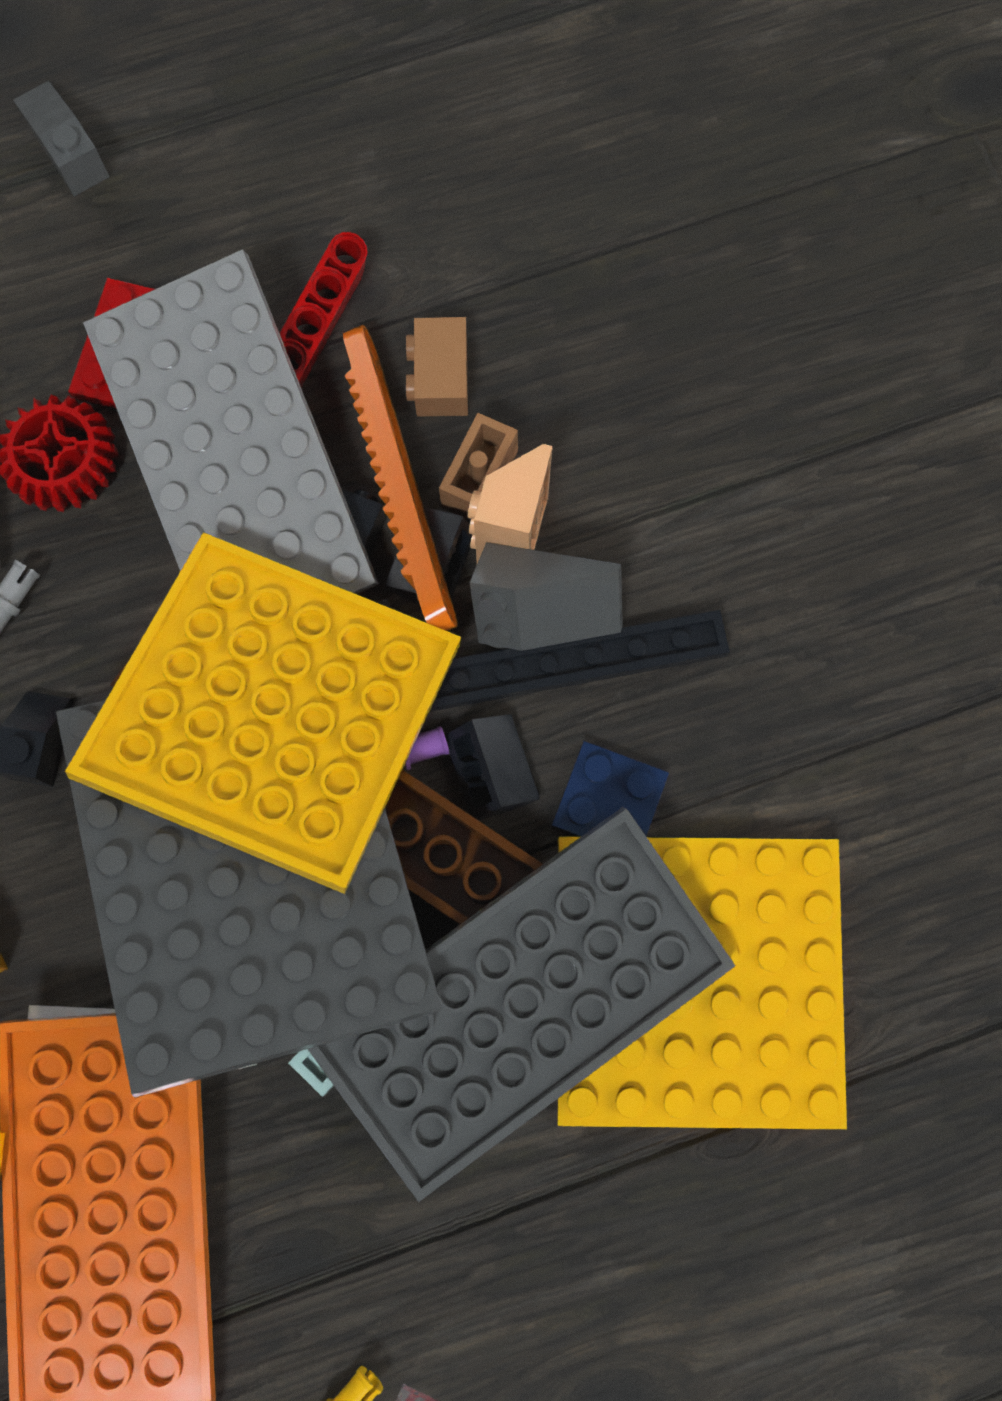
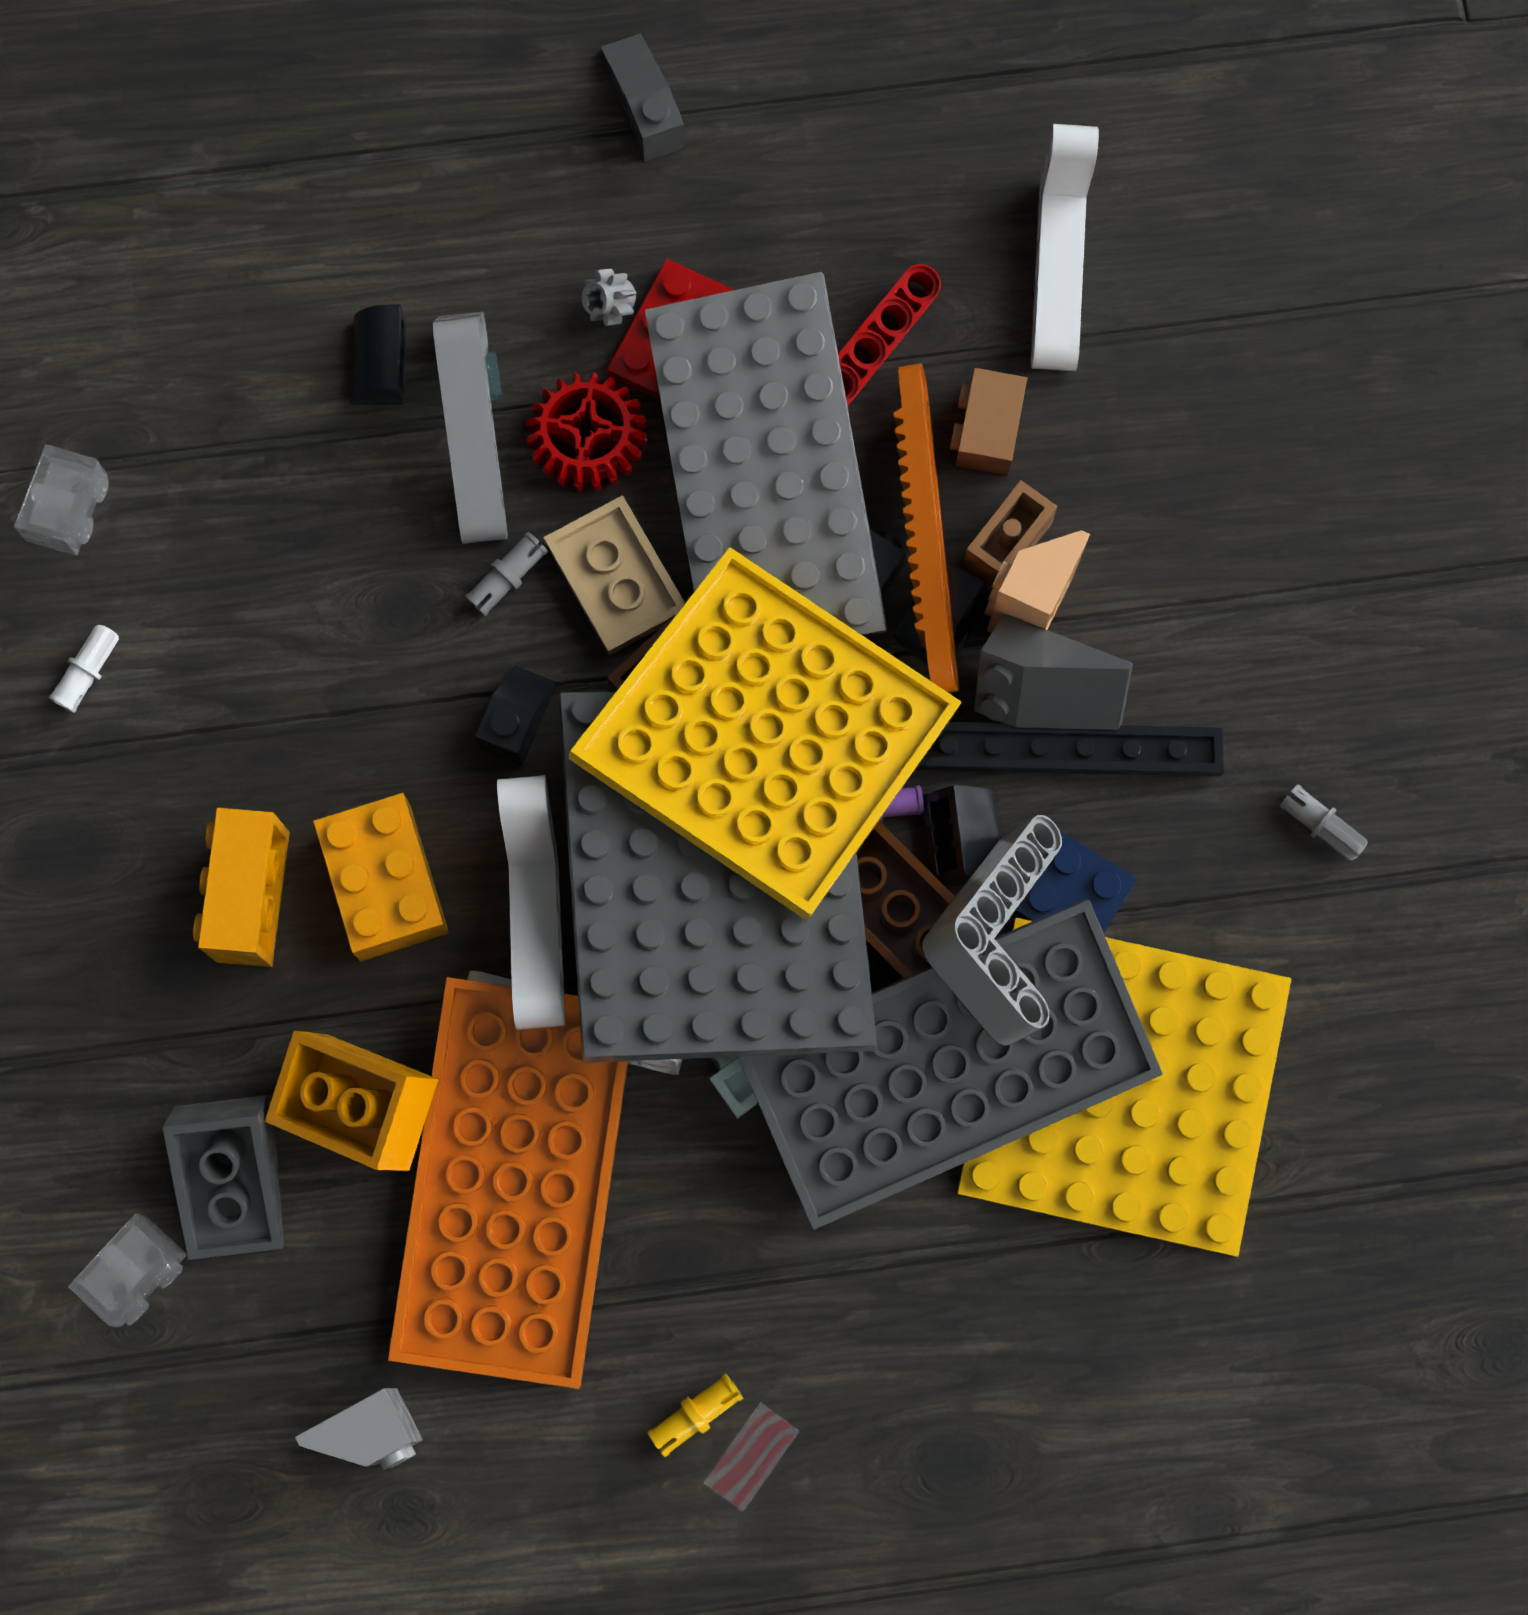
camera: 10 degrees right, 0 degrees up
none -> white beam [497,775,565,1030]
none -> tan plate [543,495,685,656]
none -> light grey gear [582,269,636,326]
none -> light grey beam [923,815,1062,1045]
none -> white beam [1031,124,1099,371]
none -> light grey axle [1280,784,1368,861]

